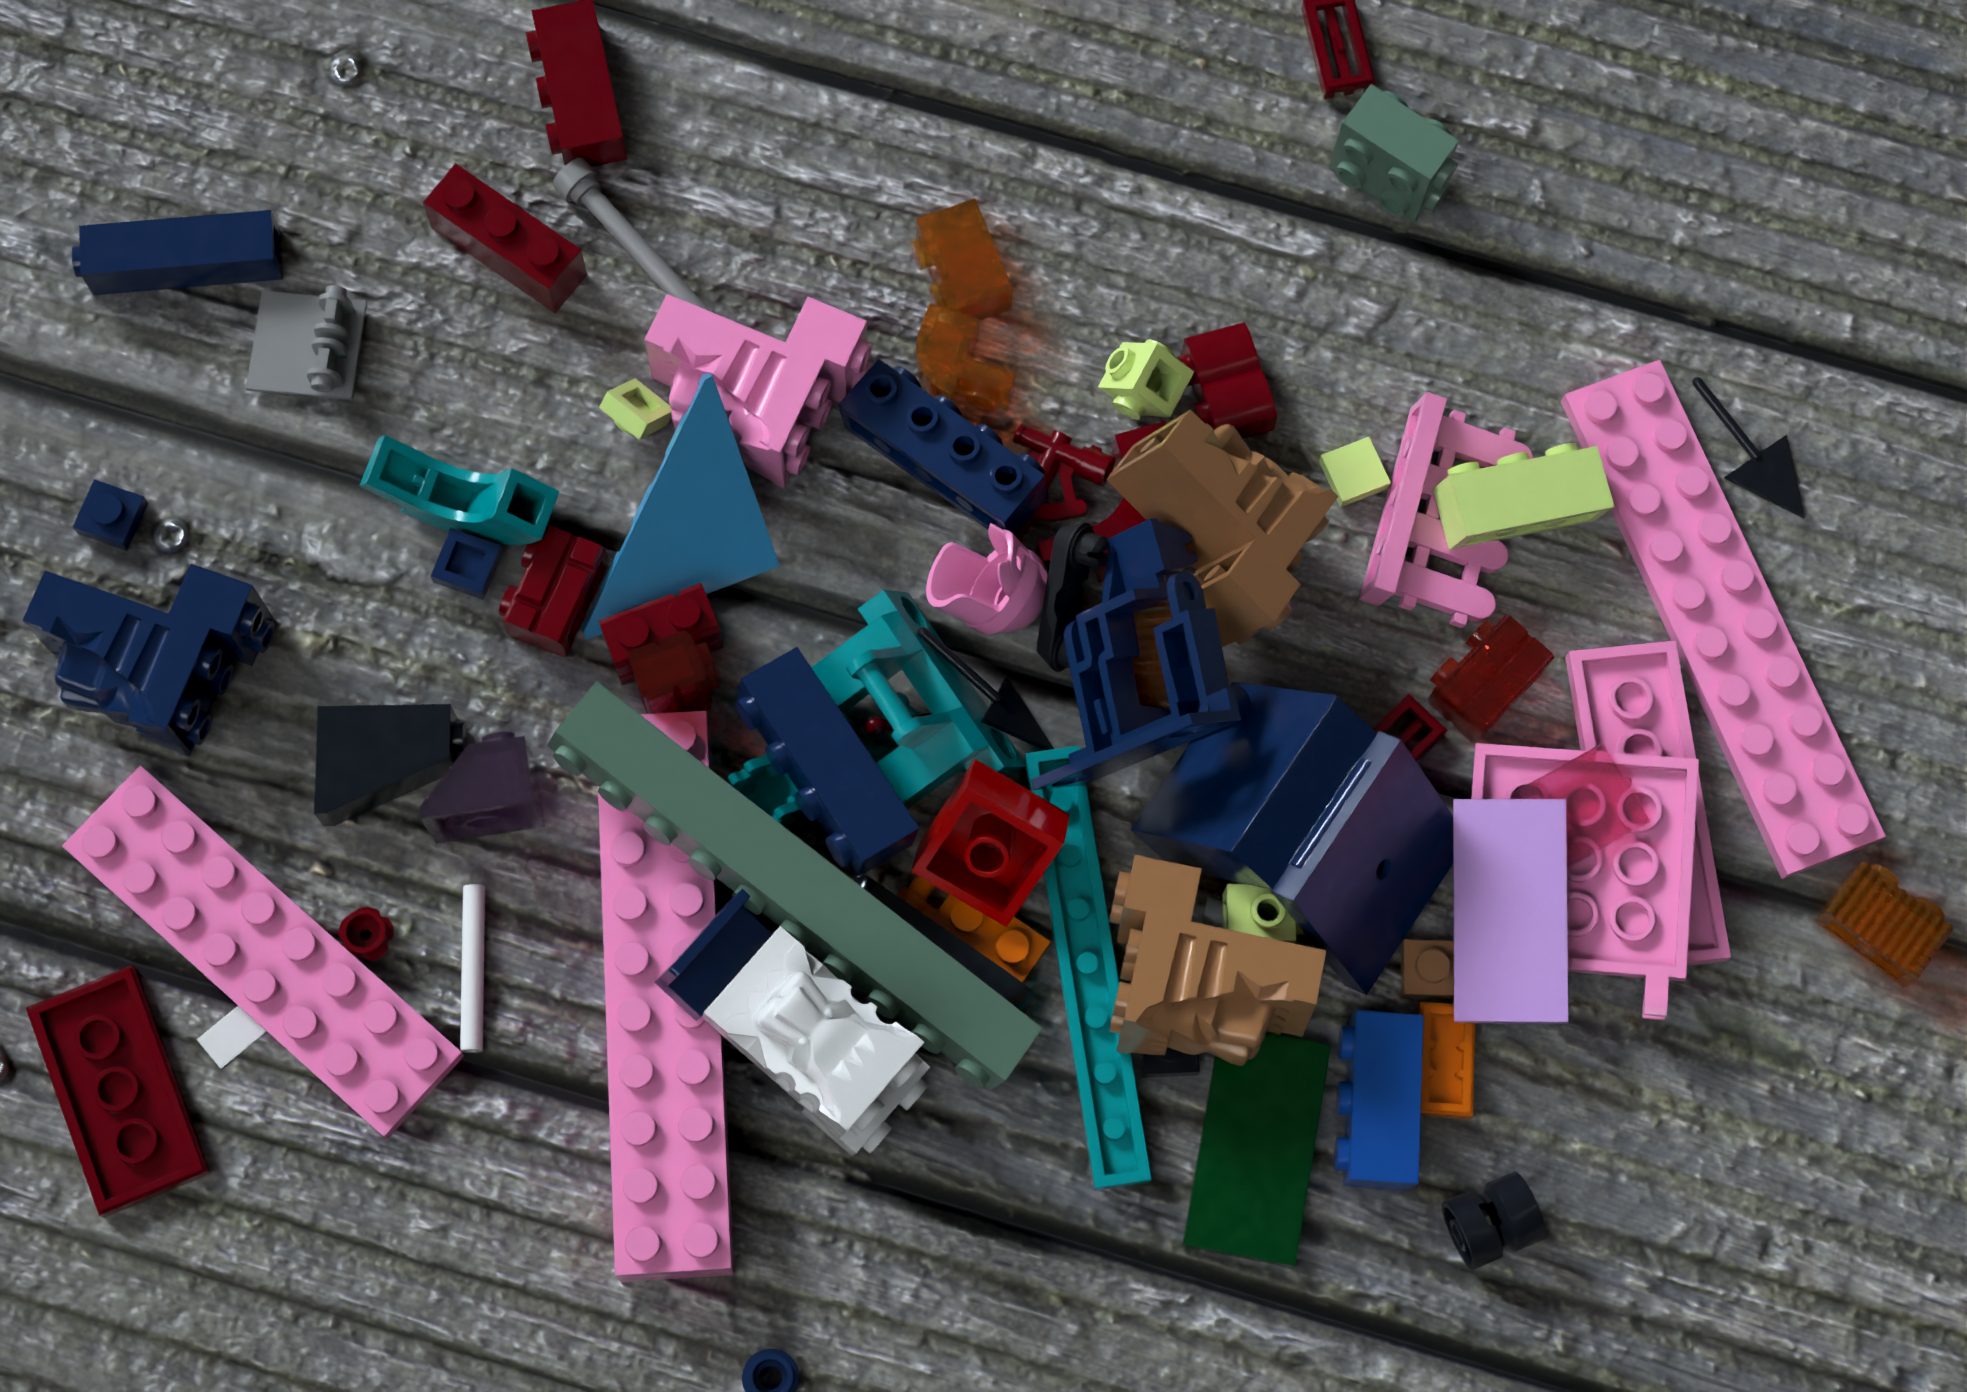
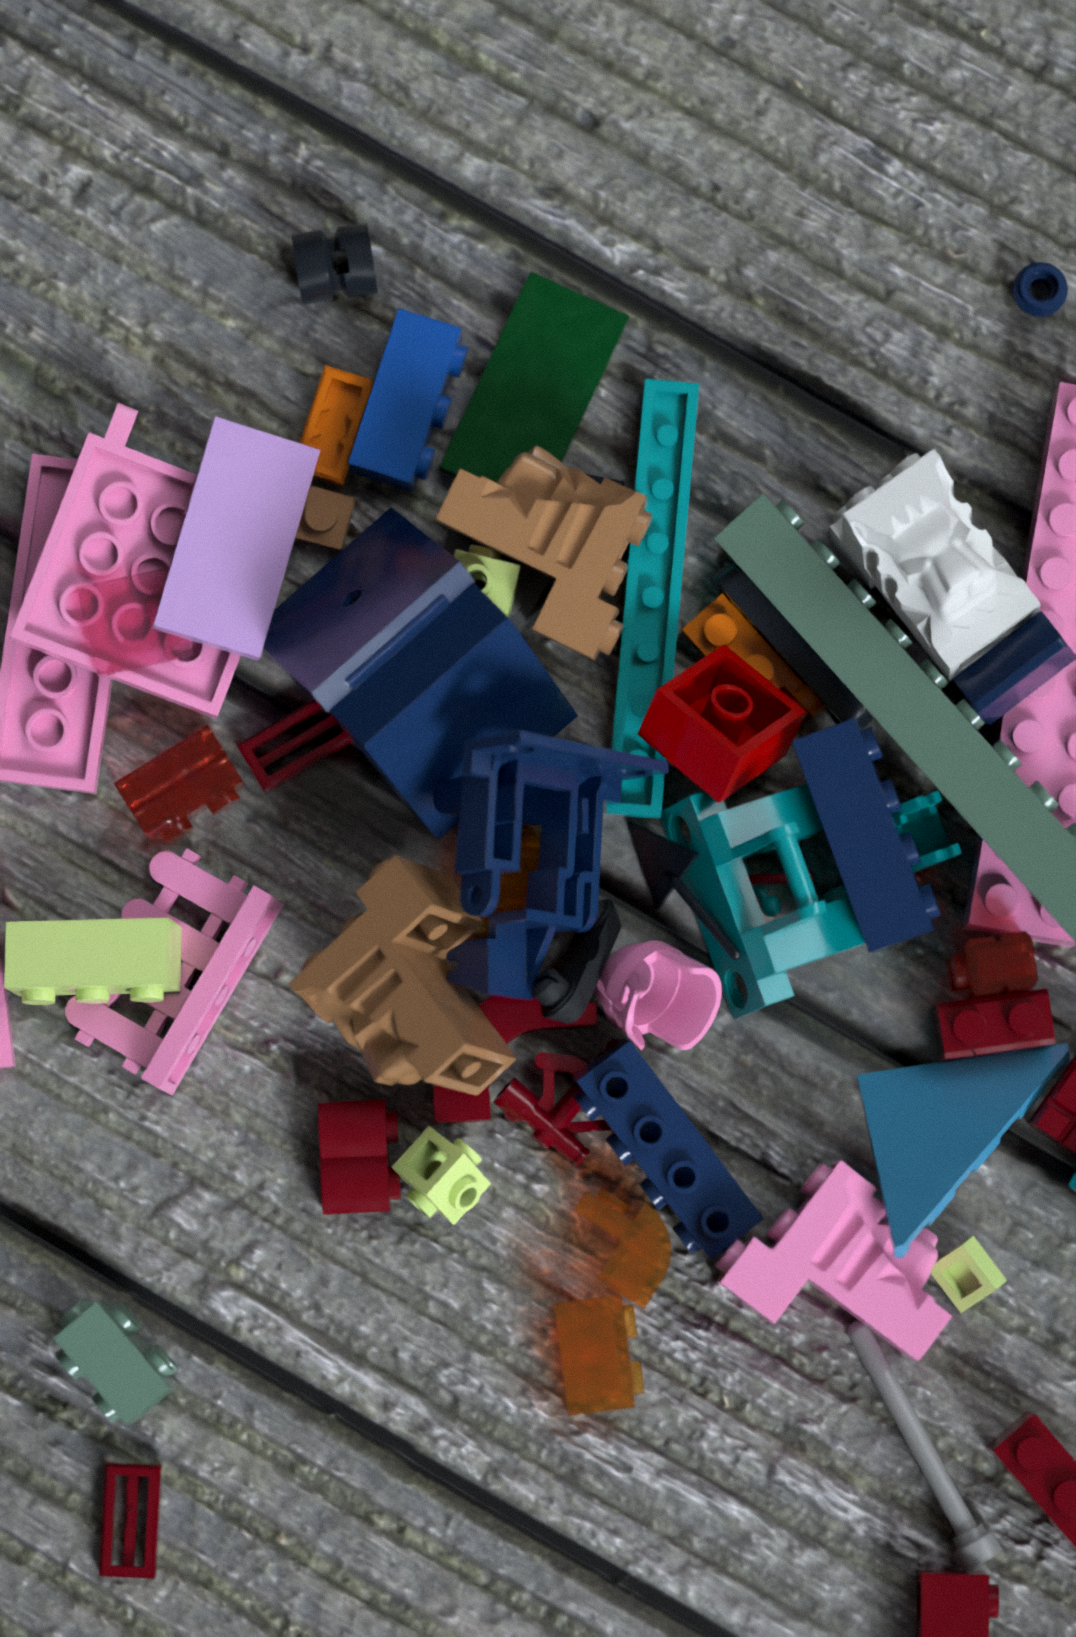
camera: 160 degrees left, 10 degrees up
yellowish green tile [1319,437,1391,508] -> none

